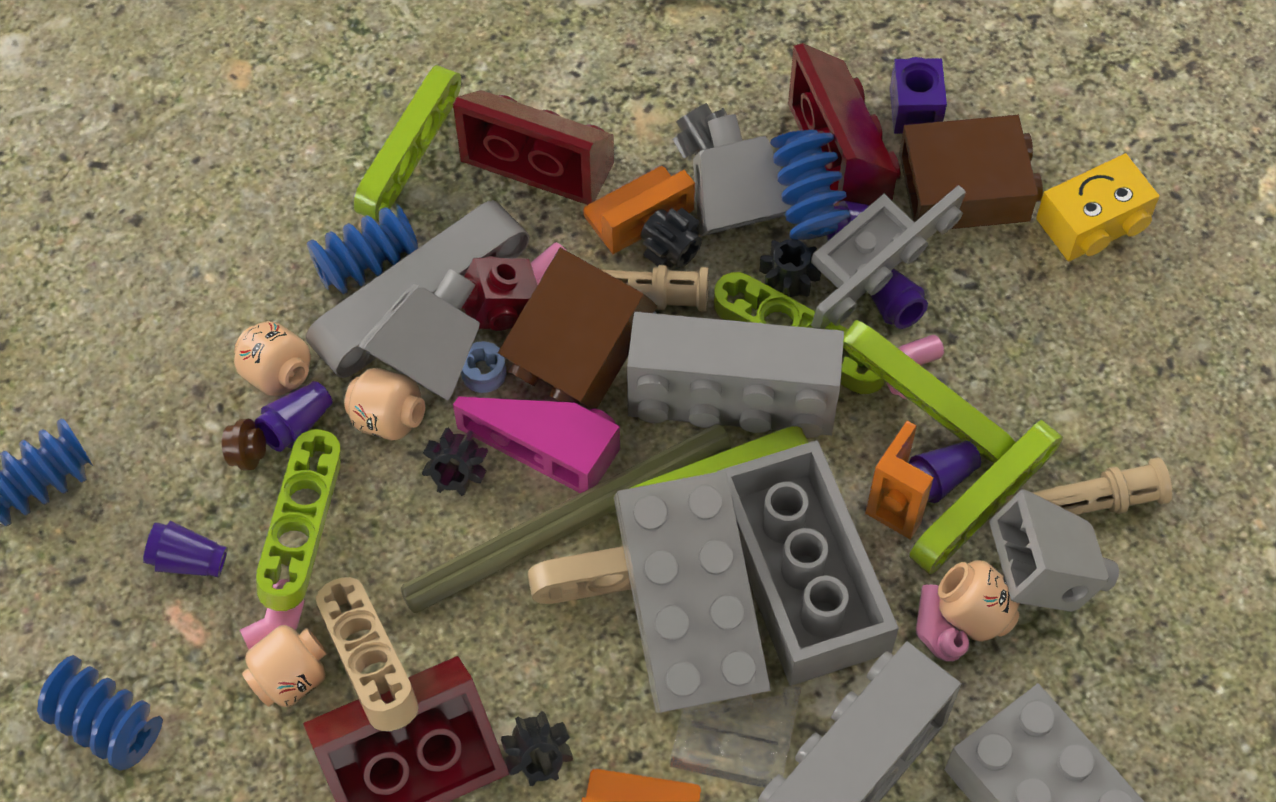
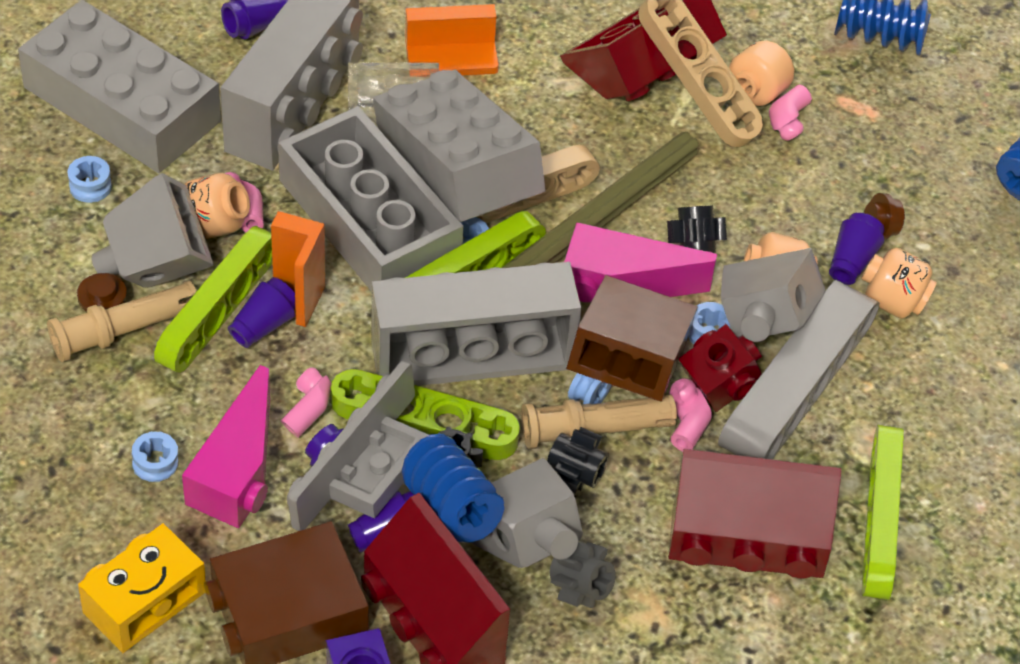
camera: 160 degrees right, 10 degrees down
dark purple cone [143,520,228,578] -> none
lime beam [256,429,340,611] -> none
blue piece [307,204,418,295] -> none
black gear [501,711,573,786] -> none
orange panel [583,166,695,254] -> none
lime beam [843,320,1016,463] -> none
none -> light blue bush [67,156,112,203]
none -> reddish brown plate [77,273,127,313]
none -> light blue bush [132,431,178,482]
none -> dark pink slope [182,365,270,529]

